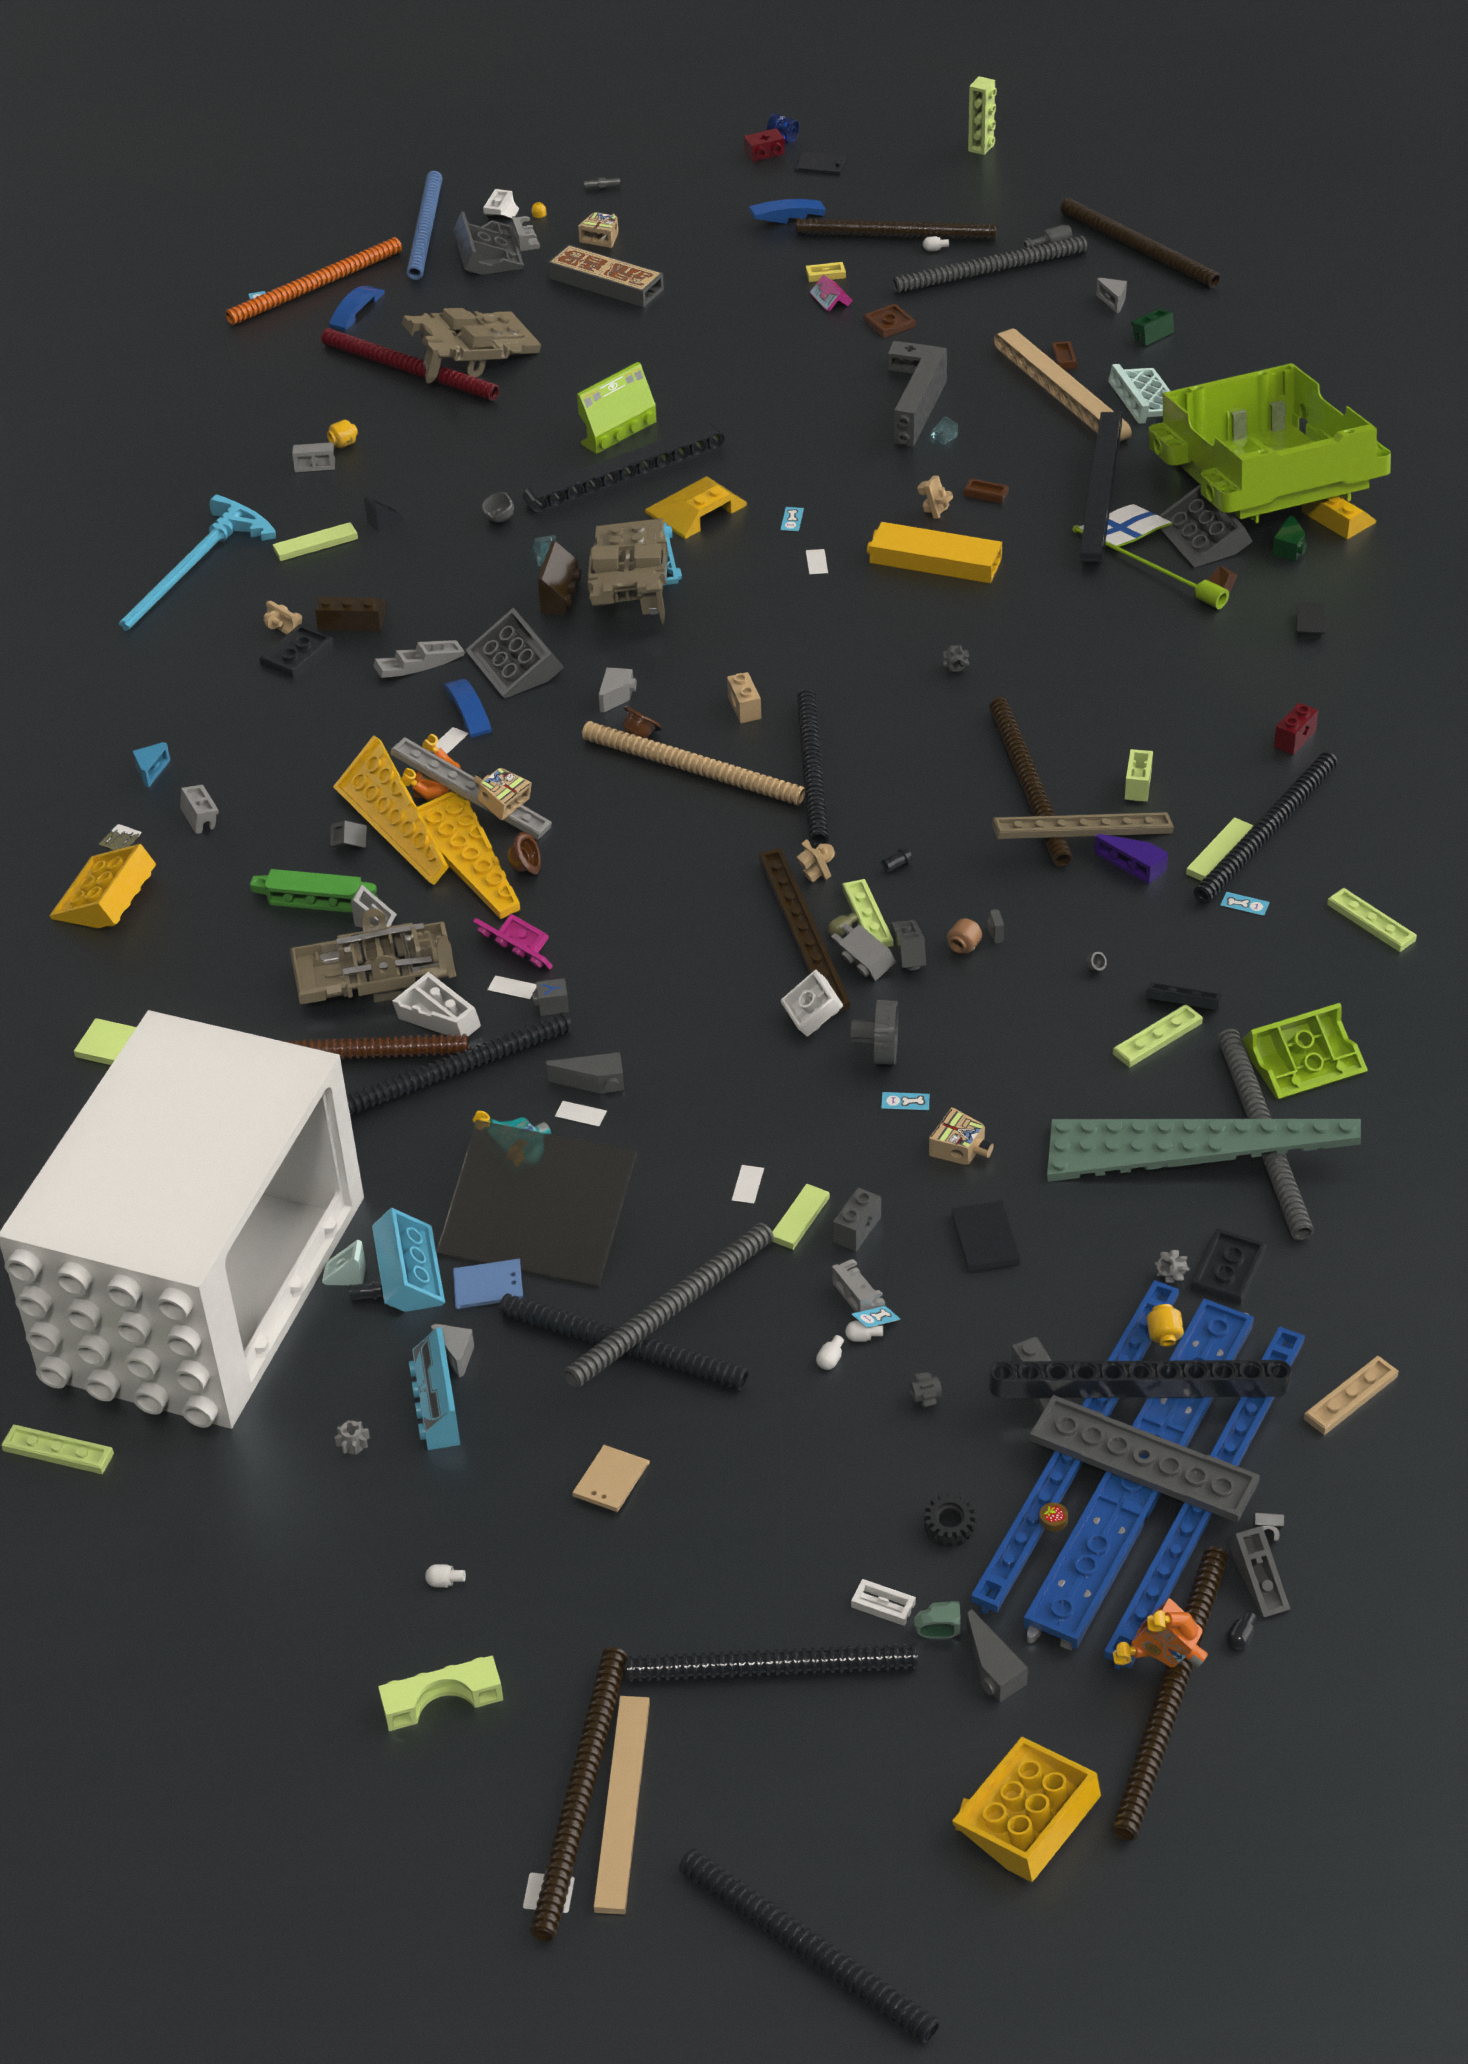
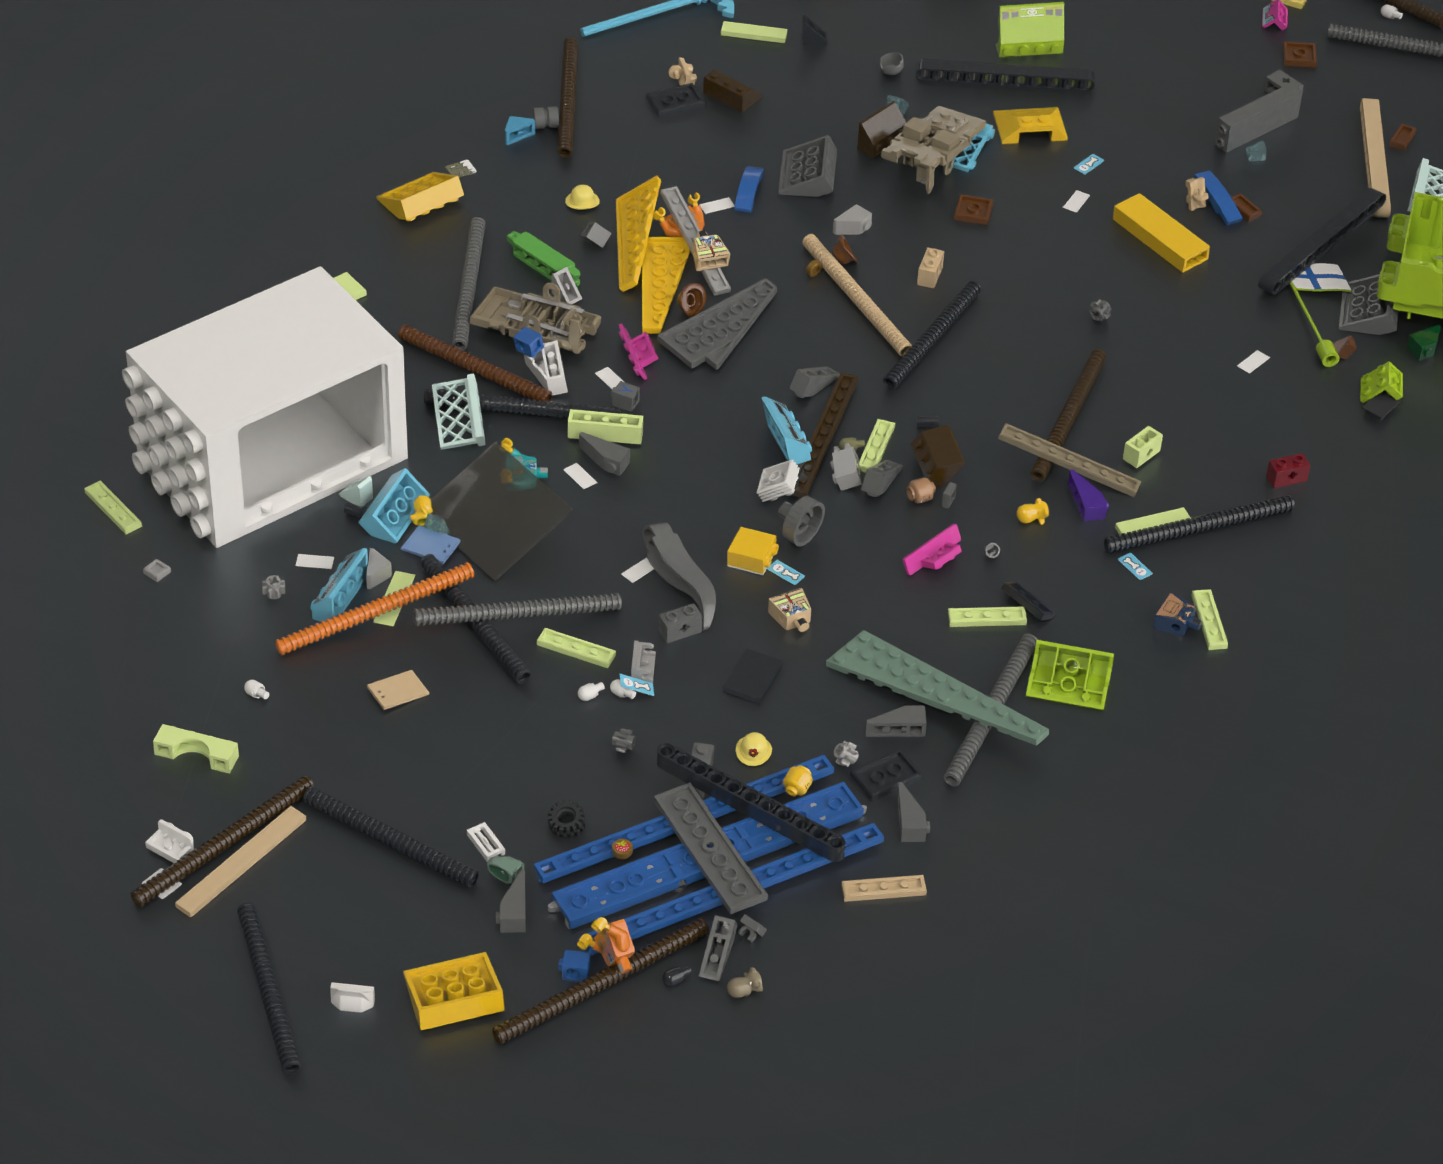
camera: 30 degrees right, 0 degrees up
light grey hinge [180,785,219,834] -> none
light grey slope [373,640,465,678] -> none
yellowish green tile [772,1184,830,1250] -> none
tan hips [796,839,835,883] -> none
none -> light grey tile [143,559,171,582]
none -> white bracket [145,819,194,863]
none -> orange piece [275,562,474,656]
none -> white sticker [296,554,334,569]
none -> white slope [330,982,375,1013]
none -> yellowish green sticker [373,571,415,626]
none -> yellow animal [409,495,433,526]
none -> clear light blue slope [424,514,450,534]
none -> light aqua fence [432,374,486,450]
none -> dark grey piece [451,217,486,351]
none -> blue brick [513,327,544,358]
none -> dark grey wheel [533,106,559,129]
none -> yellowish green tile [537,628,616,668]
none -> dark brown piece [557,37,578,158]
none -> blue brick [558,950,590,982]
none -> light yellow hat [565,185,600,210]
none -> yellowish green brick [568,409,643,444]
none -> dark grey animal [642,522,716,631]
none -> dark grey wing [657,278,777,370]
none -> yellow piece [727,527,779,575]
none -> dark tan animal [727,967,763,998]
none -> light yellow hat [735,732,772,766]
none -> medium azure slope [762,397,812,465]
none -> dark grey slope [789,366,840,398]
none -> pearl gold tile [805,260,822,277]
none -> dark grey slope [865,705,926,737]
none -> dark grey slope [897,782,930,842]
none -> dark pink bracket [903,524,962,575]
none -> dark brown slope [911,425,965,488]
none -> reddish brown tile [954,194,994,225]
none -> yellow animal [1017,498,1049,525]
none -> torso [1153,592,1203,636]
none -> blue slope [1194,170,1243,226]
none -> white sticker [1237,350,1270,374]
none -> lime bracket [1360,361,1403,403]

